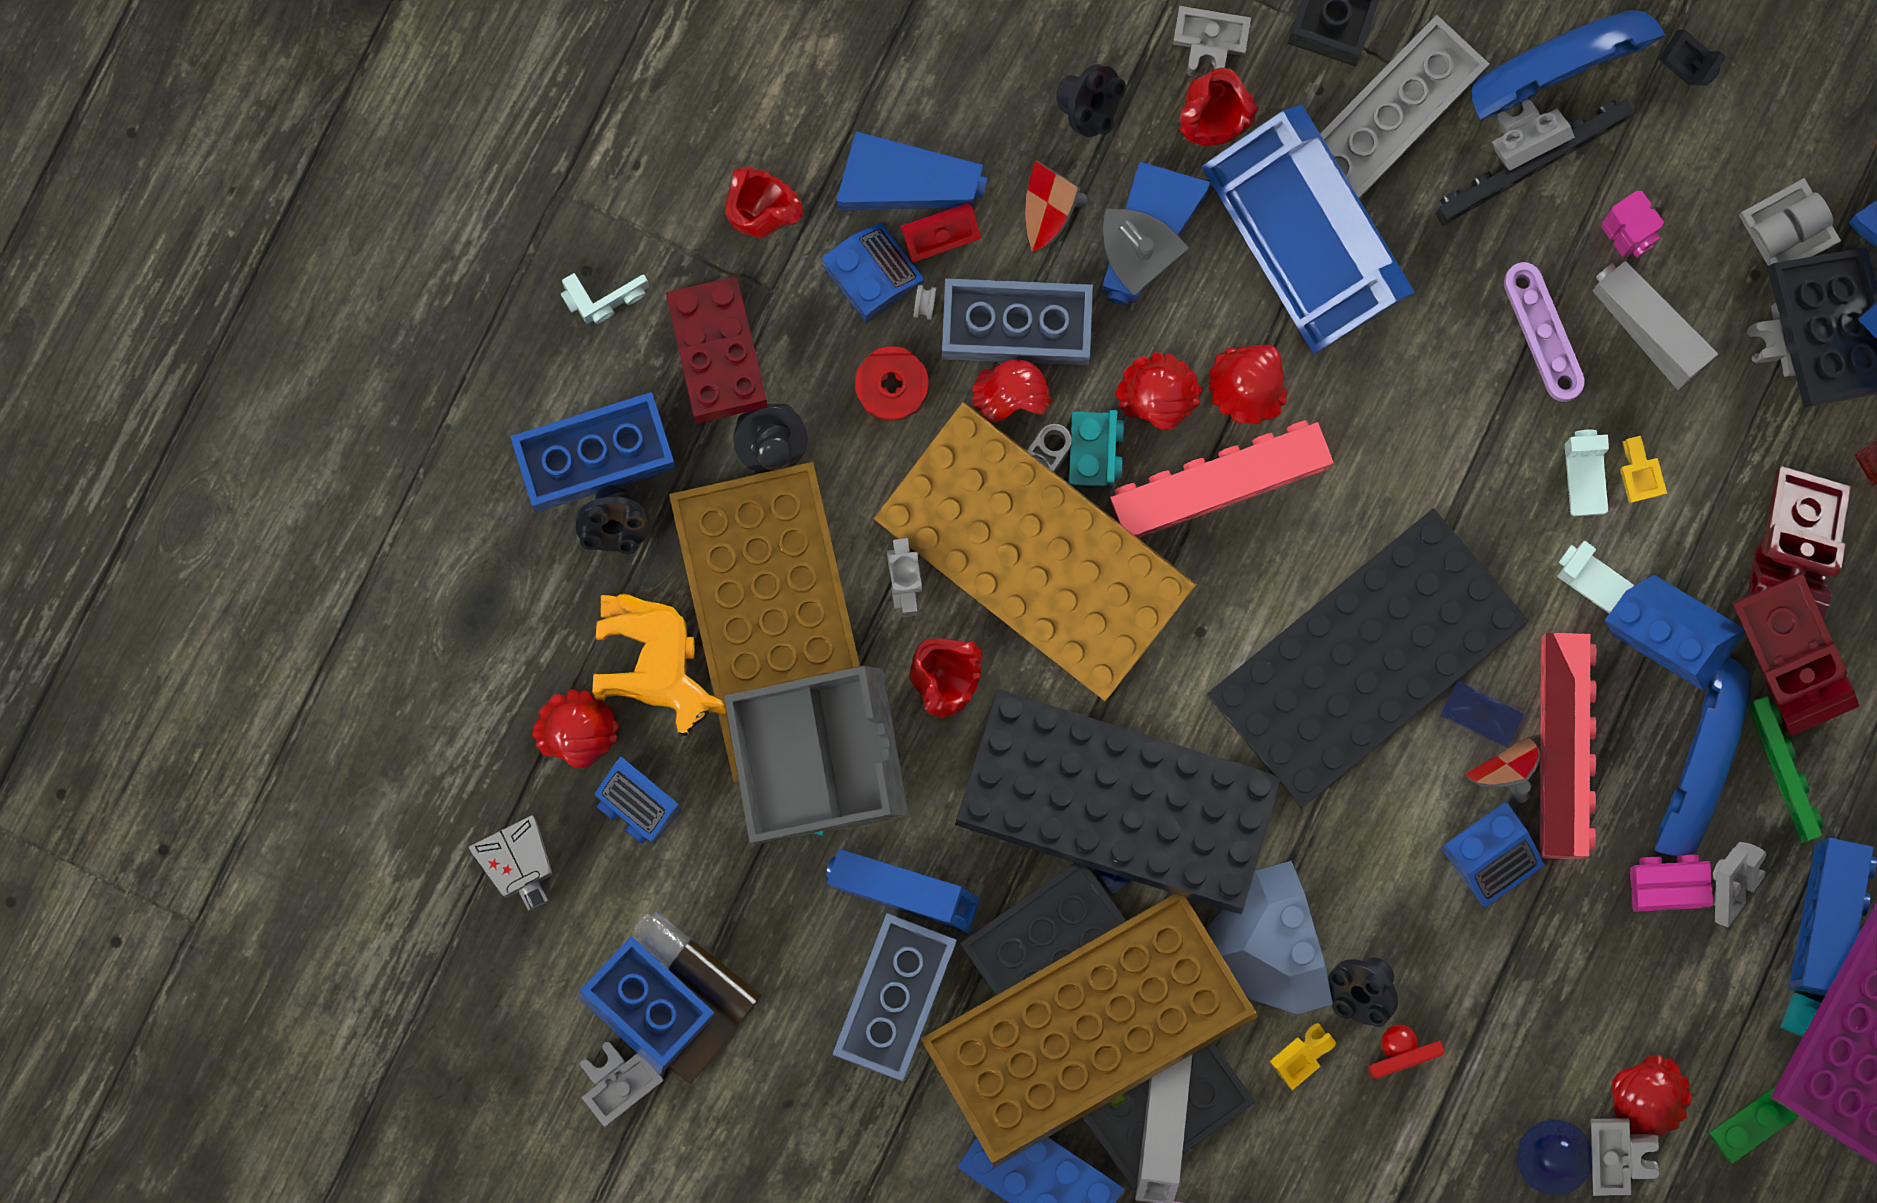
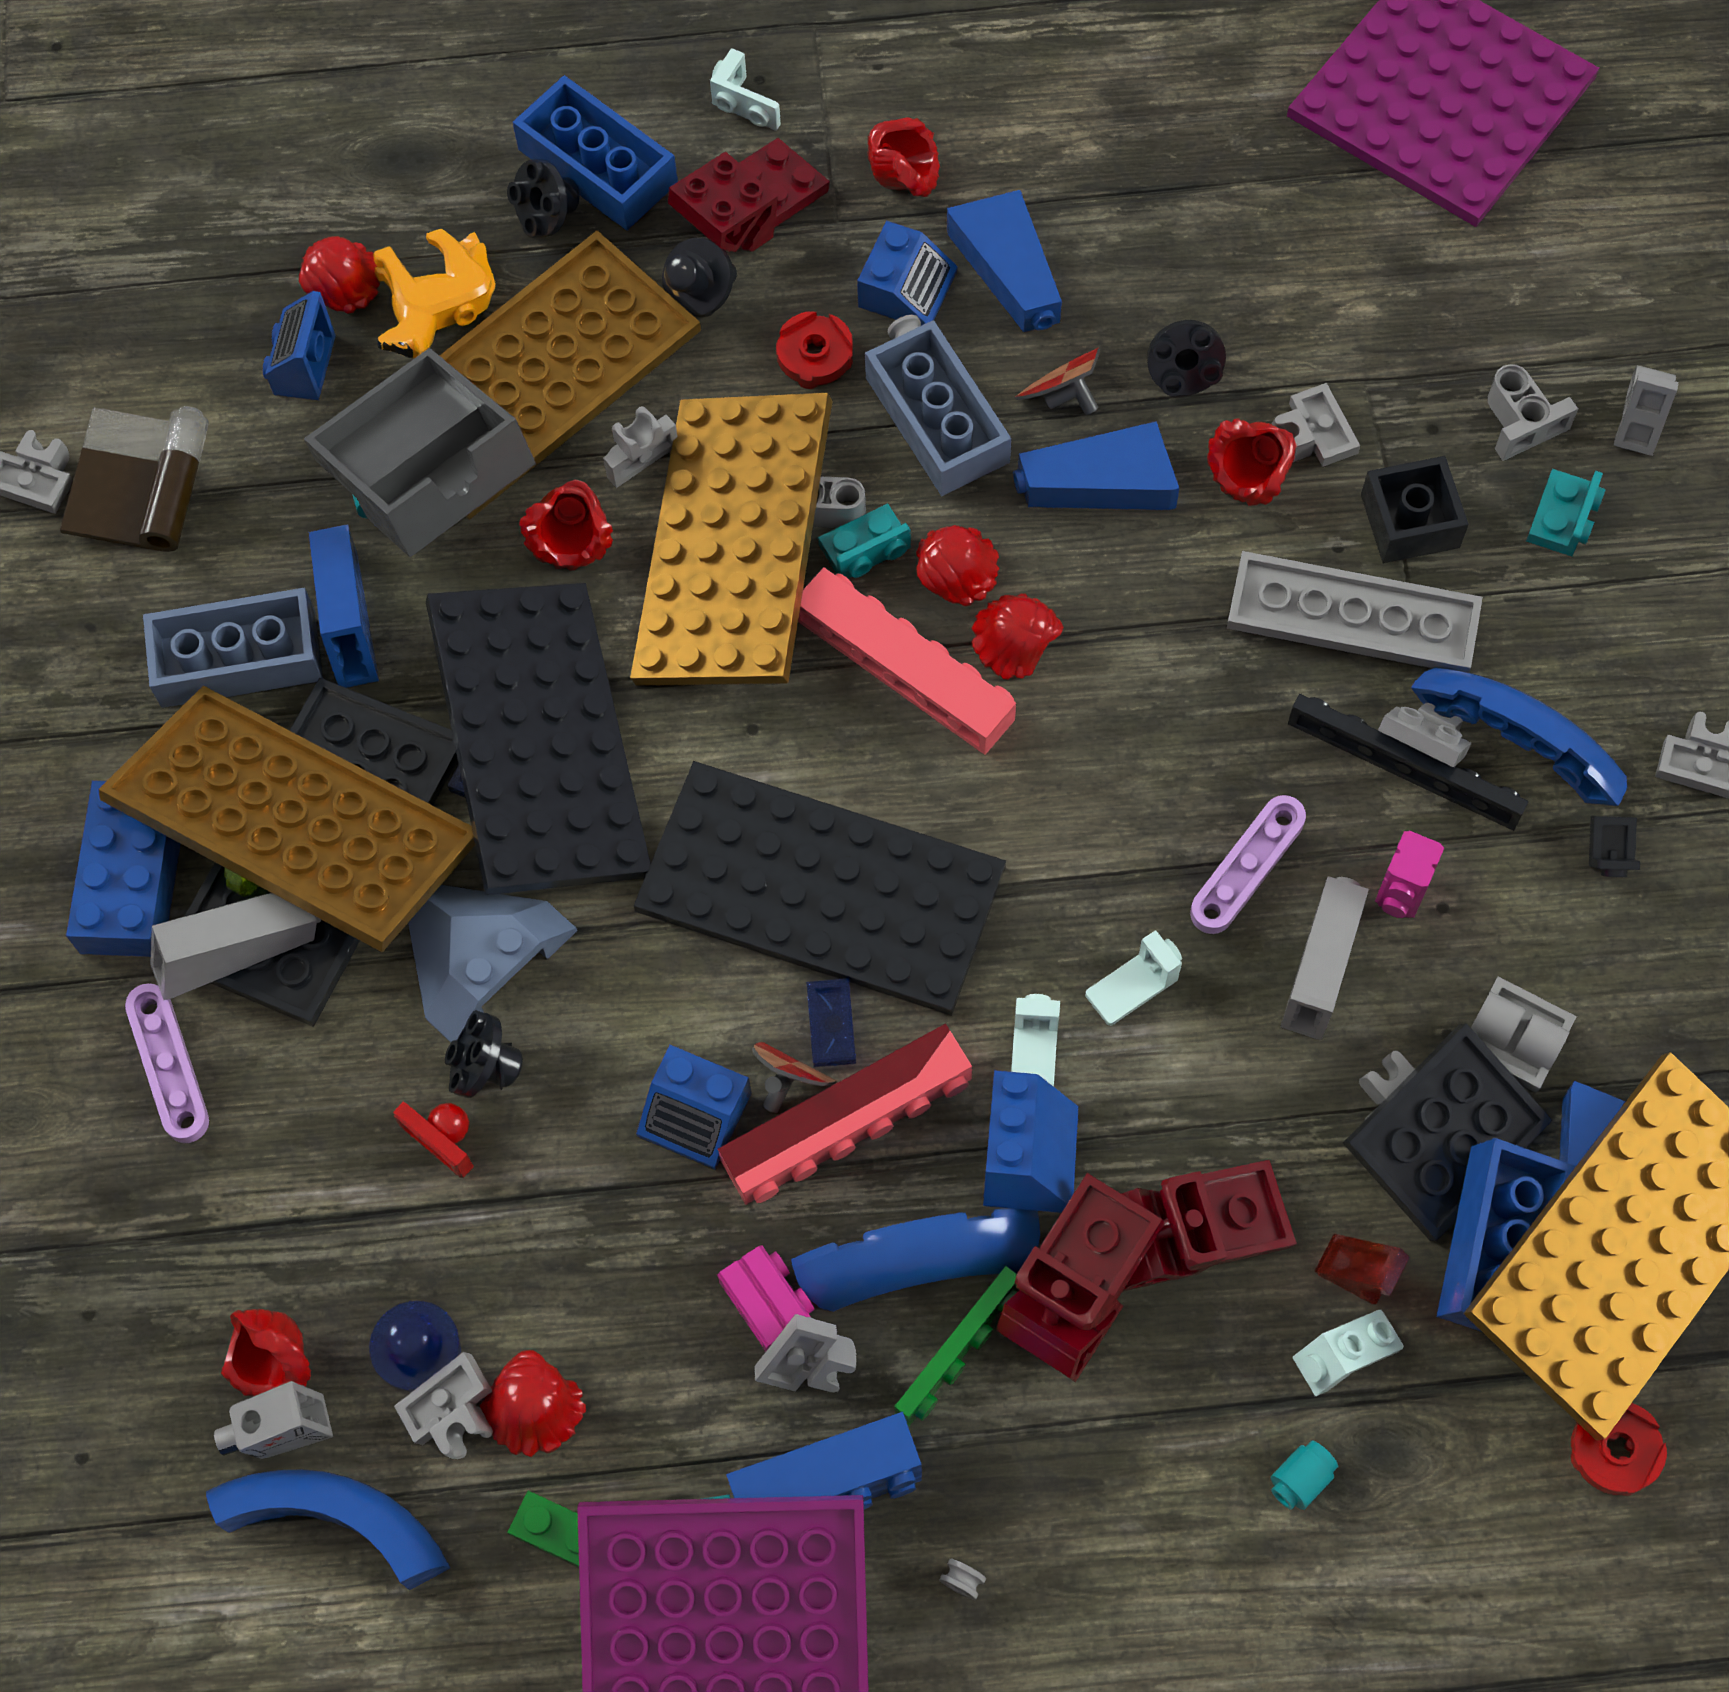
camera: 65 degrees right, 15 degrees down
light grey torso [469,815,553,911] -> none
blue brick [578,936,714,1075] -> none
red plate [900,202,981,263] -> none
red hair [971,359,1053,422] -> none
dark grey shield [1102,209,1189,296] -> none
blue slope [1201,104,1415,354] -> none
yellow plate [1270,1023,1336,1091] -> none
yellow plate [1620,436,1667,504] -> none

